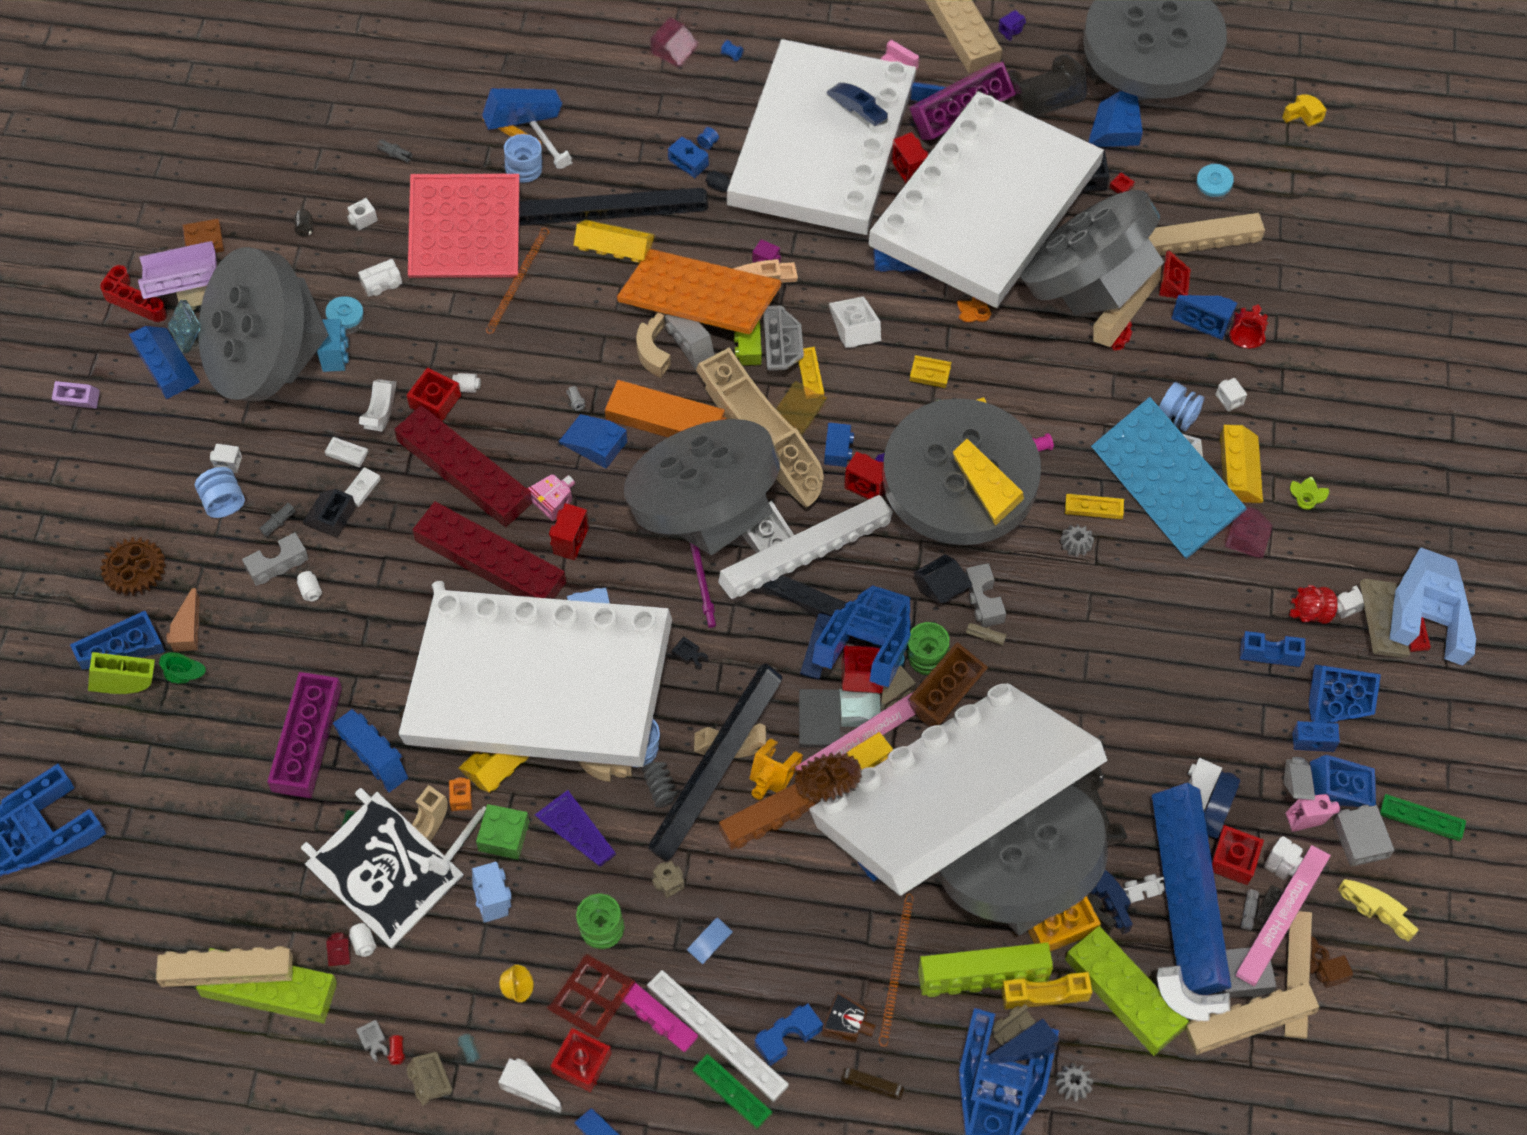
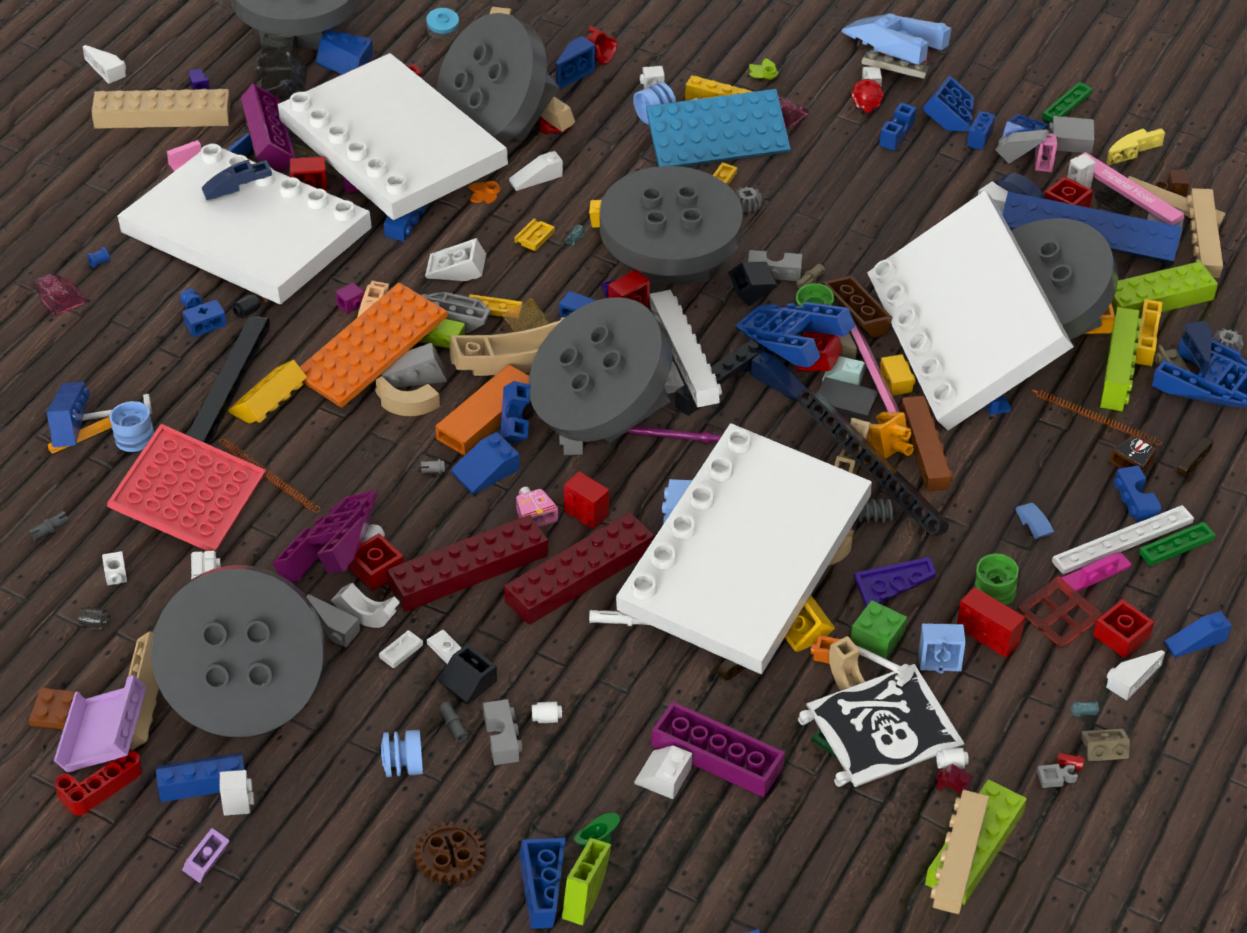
camera: 70 degrees left, 15 degrees down
nougat slope [167,588,200,652] -> none
clear light blue plate [168,300,201,353] -> none
white brick [210,444,242,473] -> none
blue wedge [333,709,408,793] -> none
yellow helmet [499,965,534,1003] -> none
dark tan brick [652,861,684,899] -> none
reddish brown gear [795,752,862,802] -> none
yellow wedge [953,439,1024,526] -> none
white arch [1157,966,1231,1021] -> none
light grey axle [1241,889,1259,930] -> none
none -> white brick [220,770,254,815]
none -> magenta wedge [273,490,378,582]
none -> light grey slope [306,594,360,647]
none -> blue arch [500,381,531,444]
none -> white slope [509,151,562,191]
none -> white slope [635,745,692,799]
none -> red brick [957,587,1025,658]

